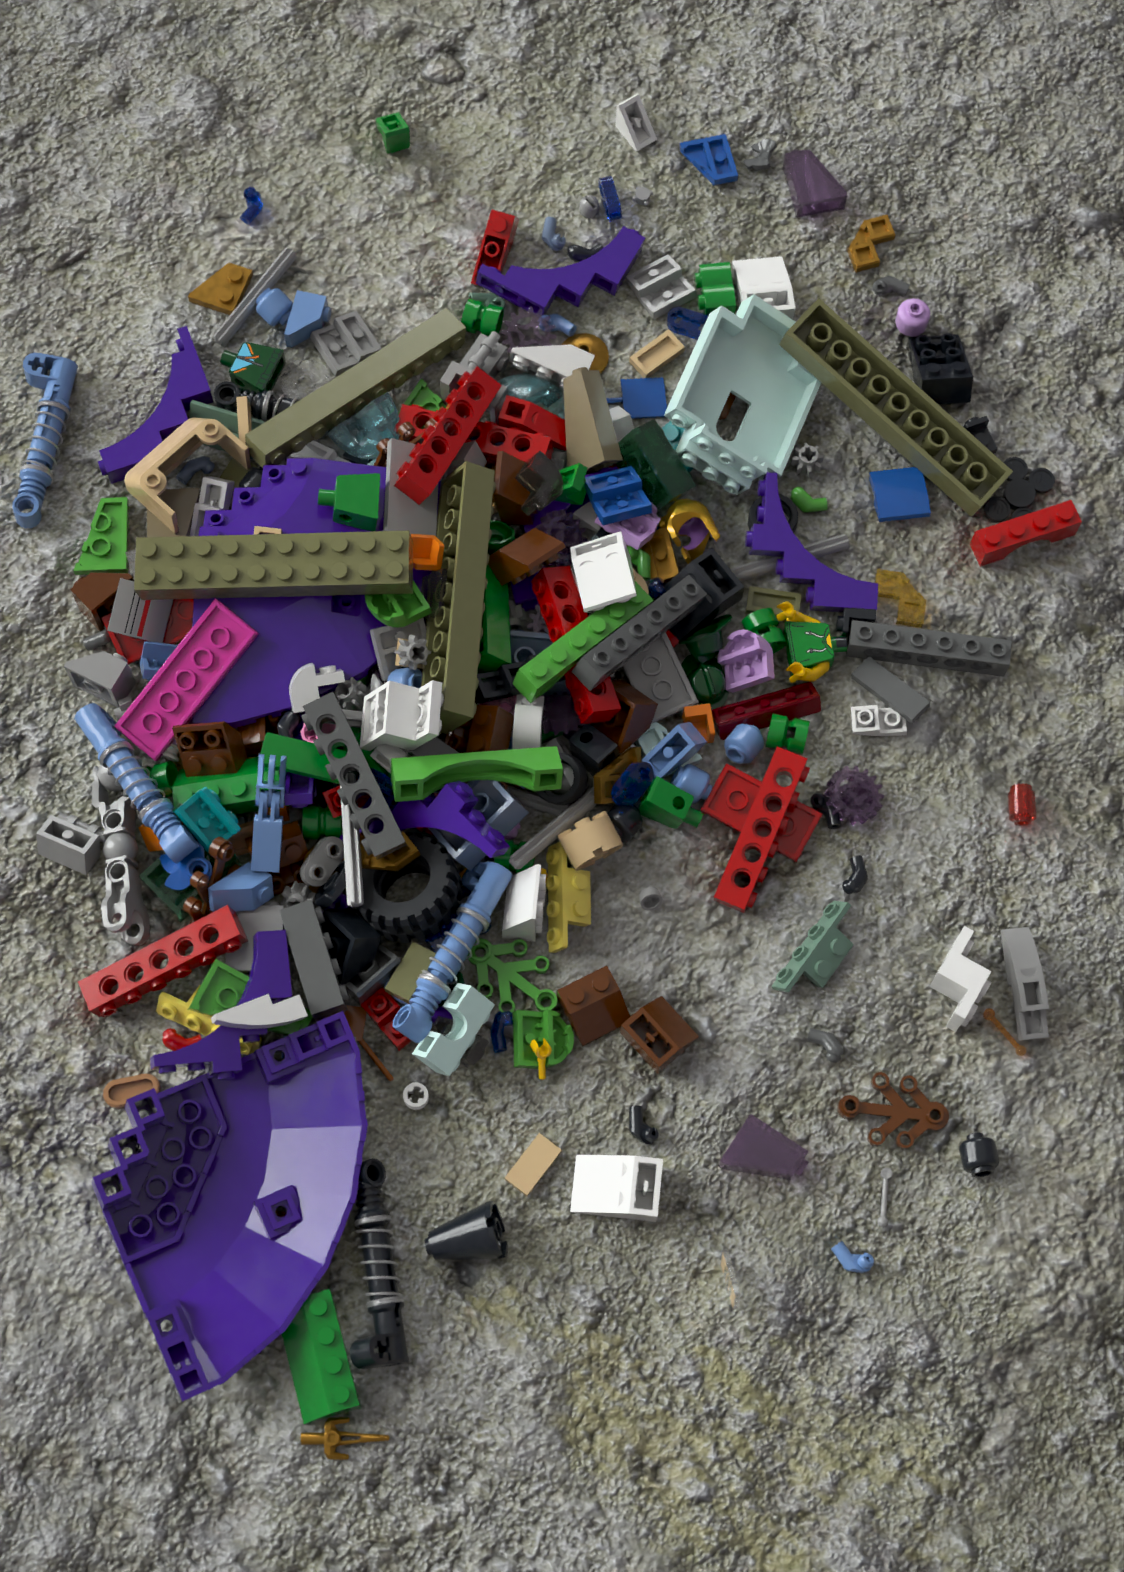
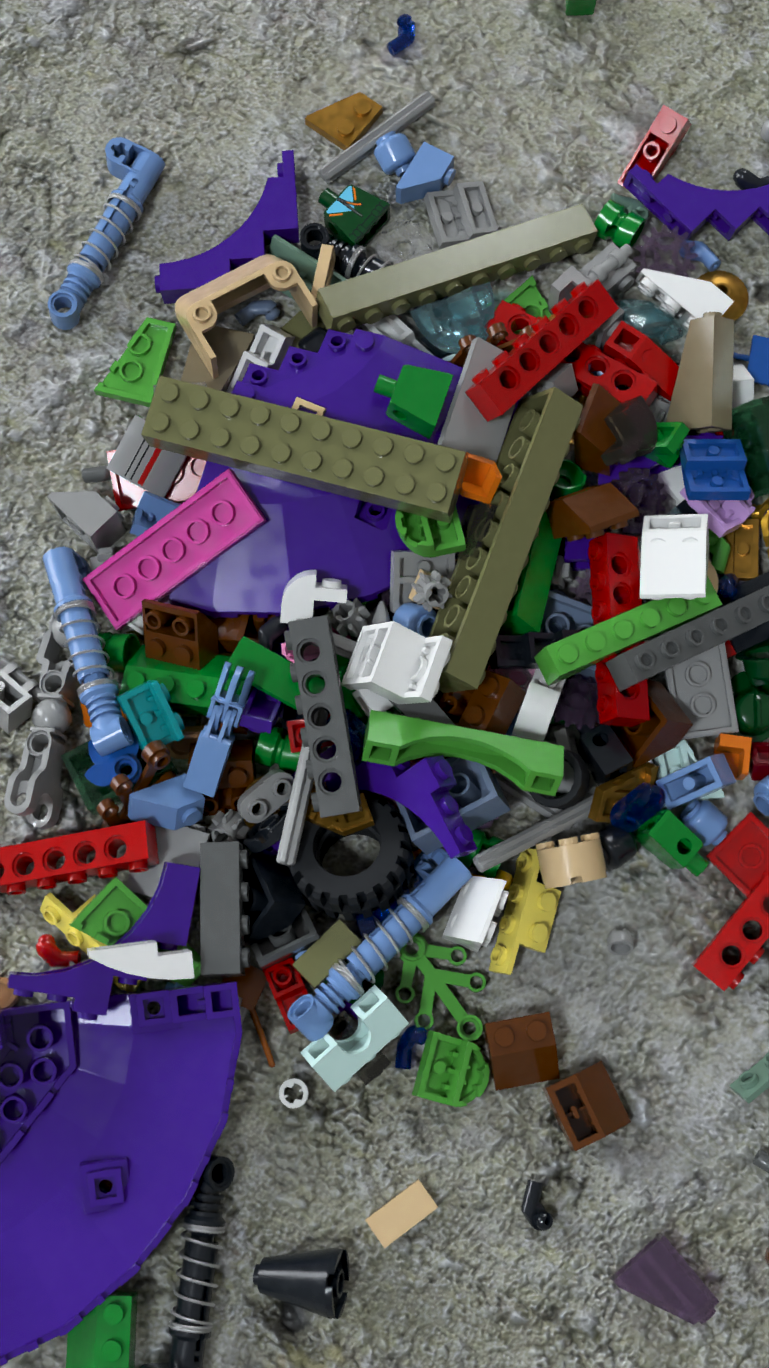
camera: 20 degrees right, 5 degrees up
reddish brown slope [70,572,134,632] -> none
yellow hand [530,1038,552,1080] -> none
sand blue arm [542,217,566,251] -> none
white slope [570,1155,663,1222] -> none

